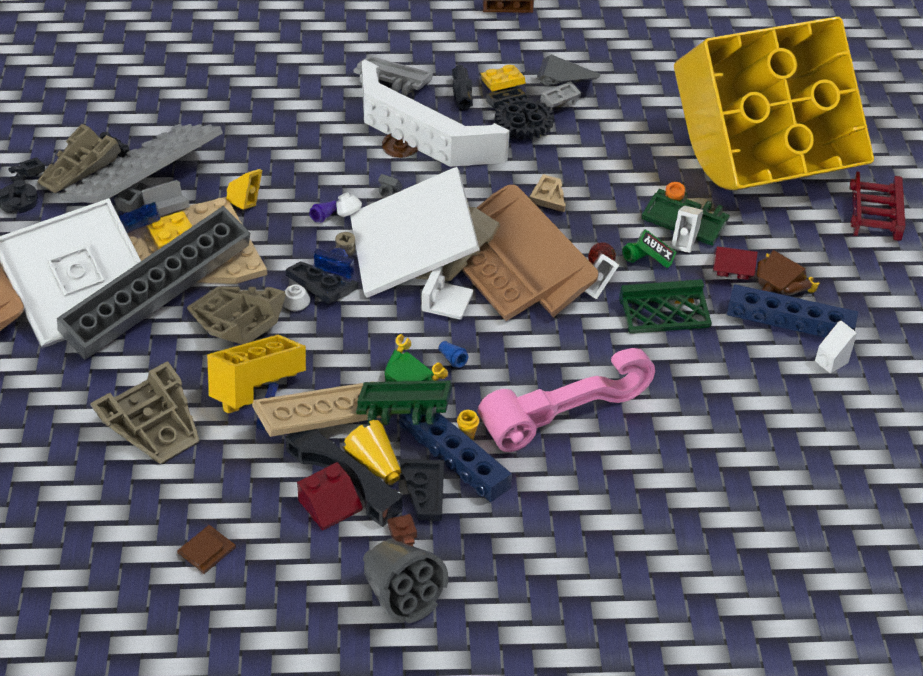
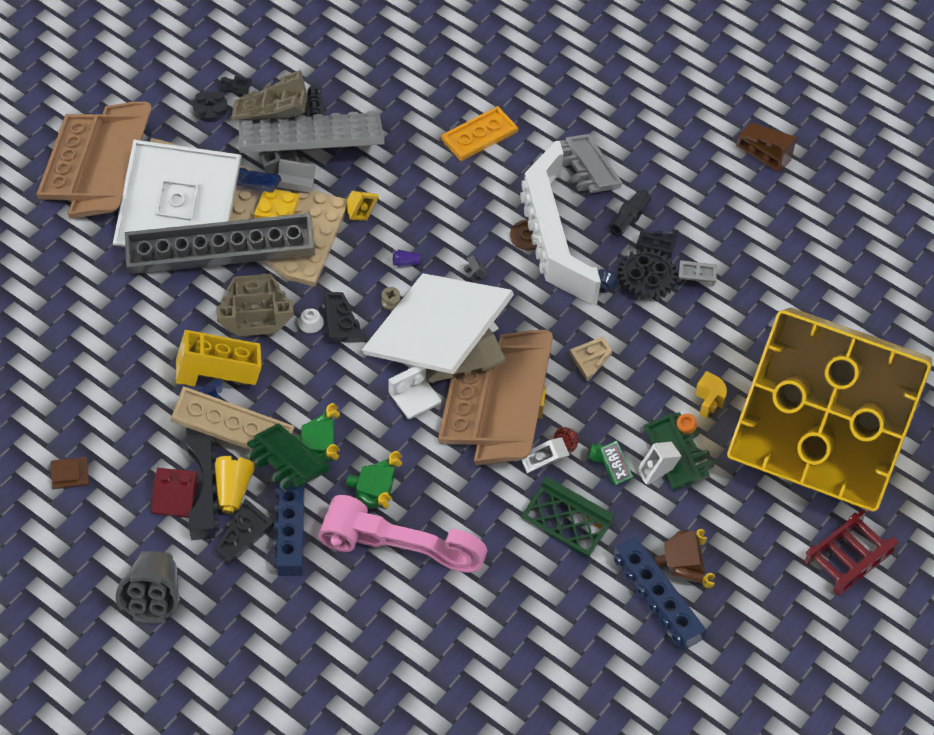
camera: 40 degrees right, 10 degrees up
dark tan wedge [90,361,200,465] -> none
clear blue tile [313,248,354,279] -> none
white cone [336,192,362,217] -> none
copper plate [388,514,417,546] -> none
blue cone [438,341,469,368] -> none
yellow cone [457,410,479,440] -> none
yellow plate [481,65,526,92] -> none
dark grey slope [536,54,600,86] -> none
dark red slope [712,246,758,280] -> none
white slope [815,321,857,374] -> none
none -> green torso [346,451,402,509]
none -> light orange tile [441,106,518,161]
none -> yellow brick [695,371,727,418]

